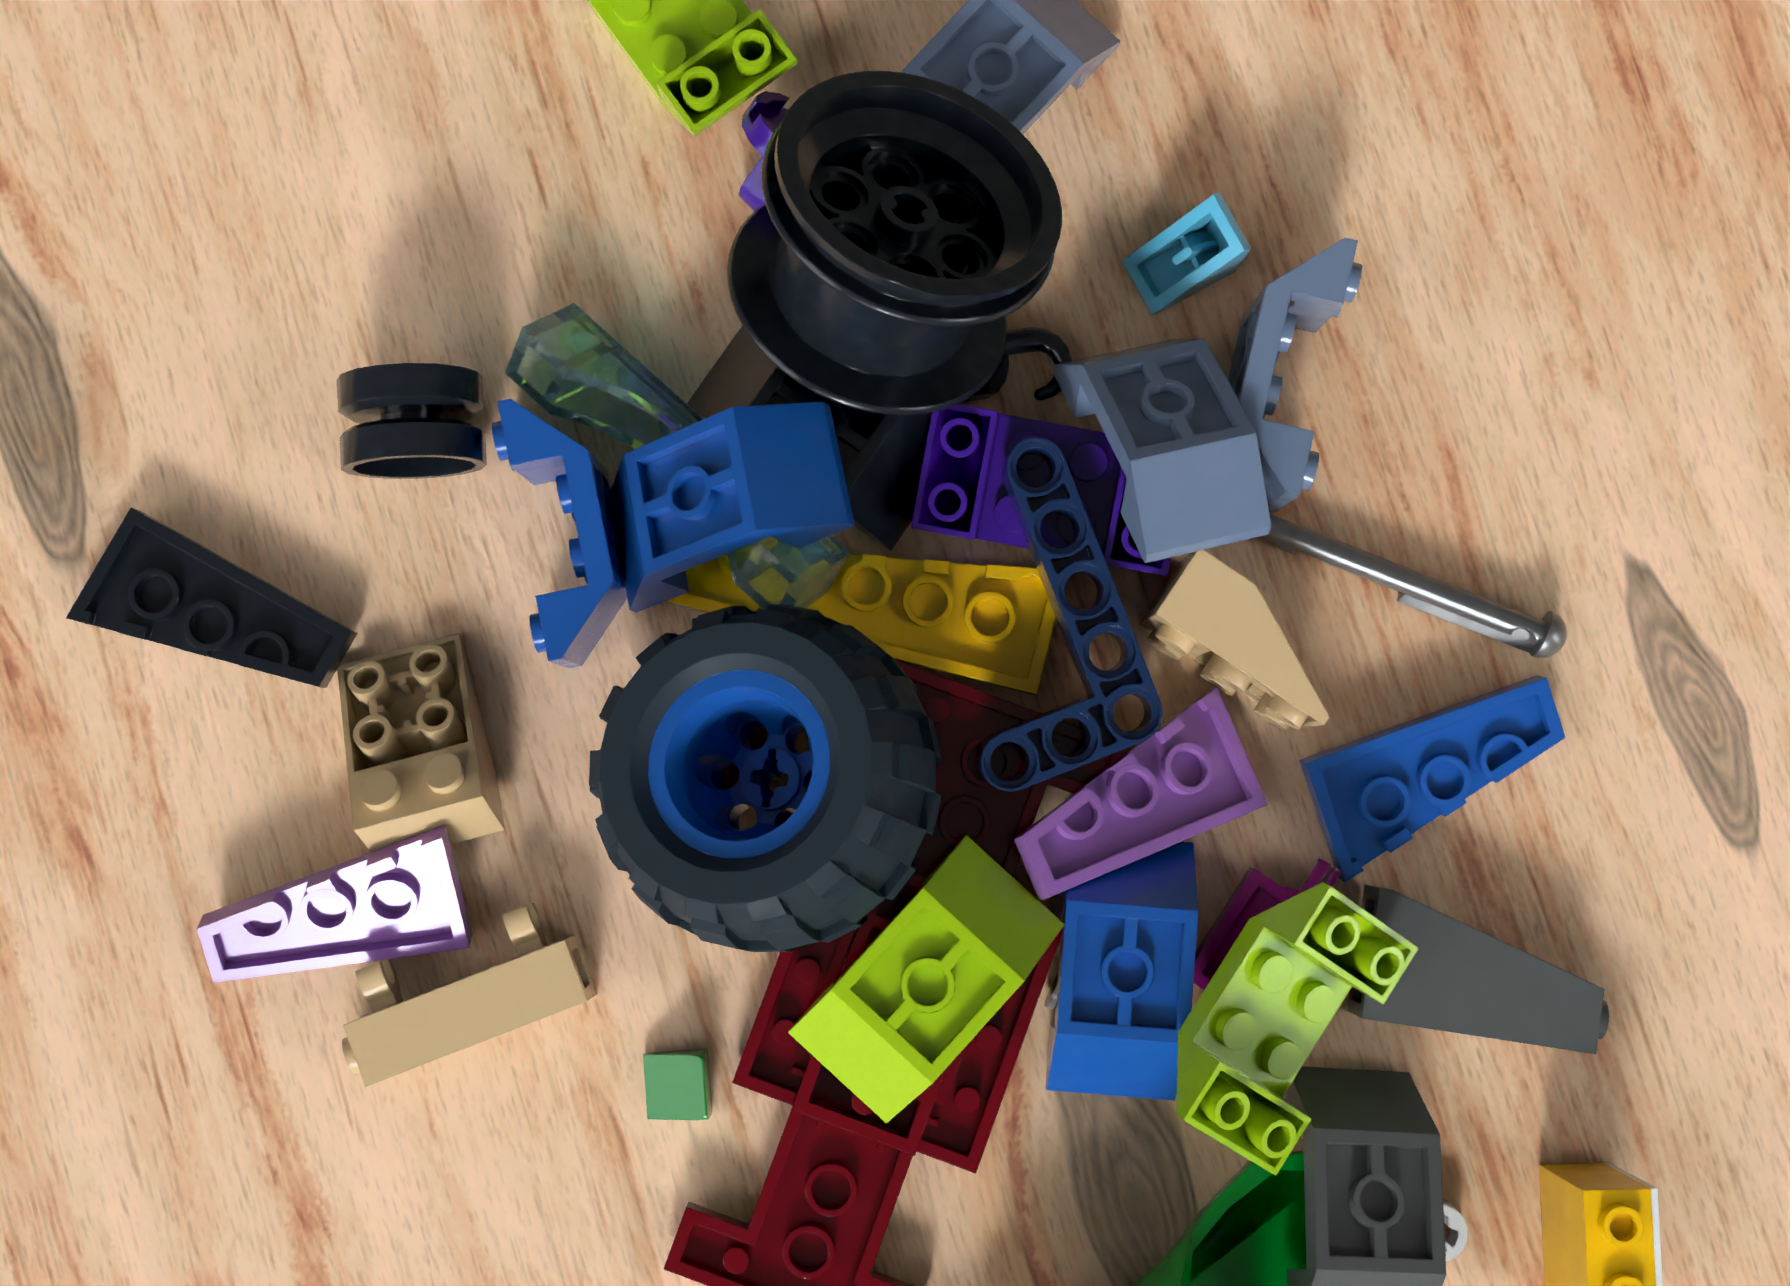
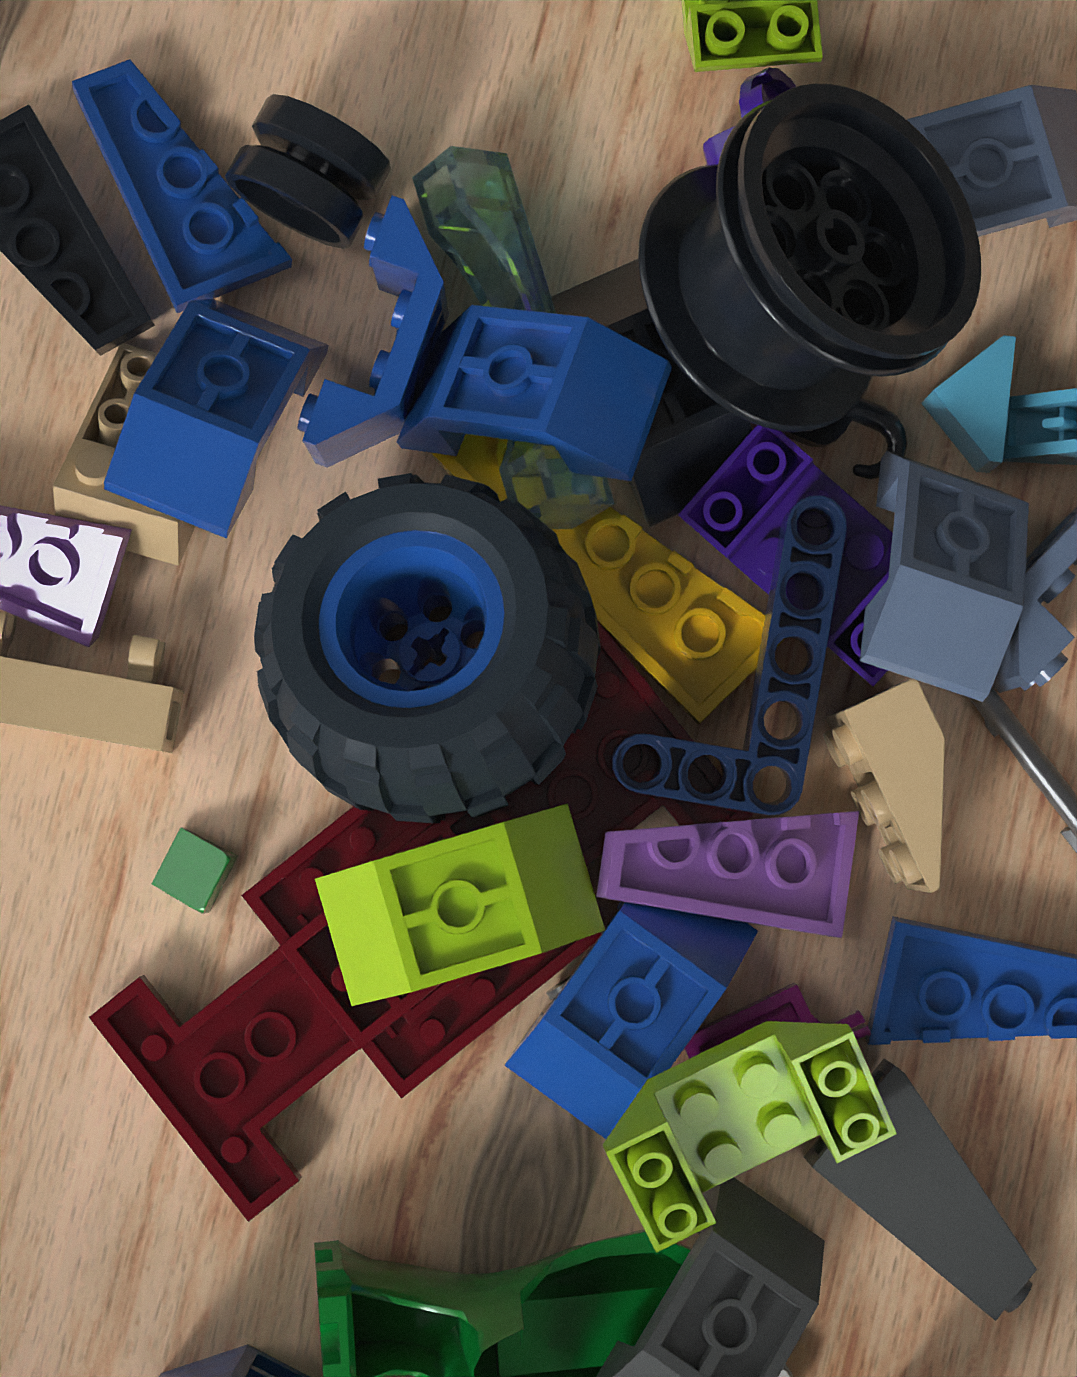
camera: 30 degrees right, 0 degrees up
none -> blue wing [72,59,292,313]
none -> blue slope [104,299,329,539]
none -> medium azure slope [921,335,1016,473]

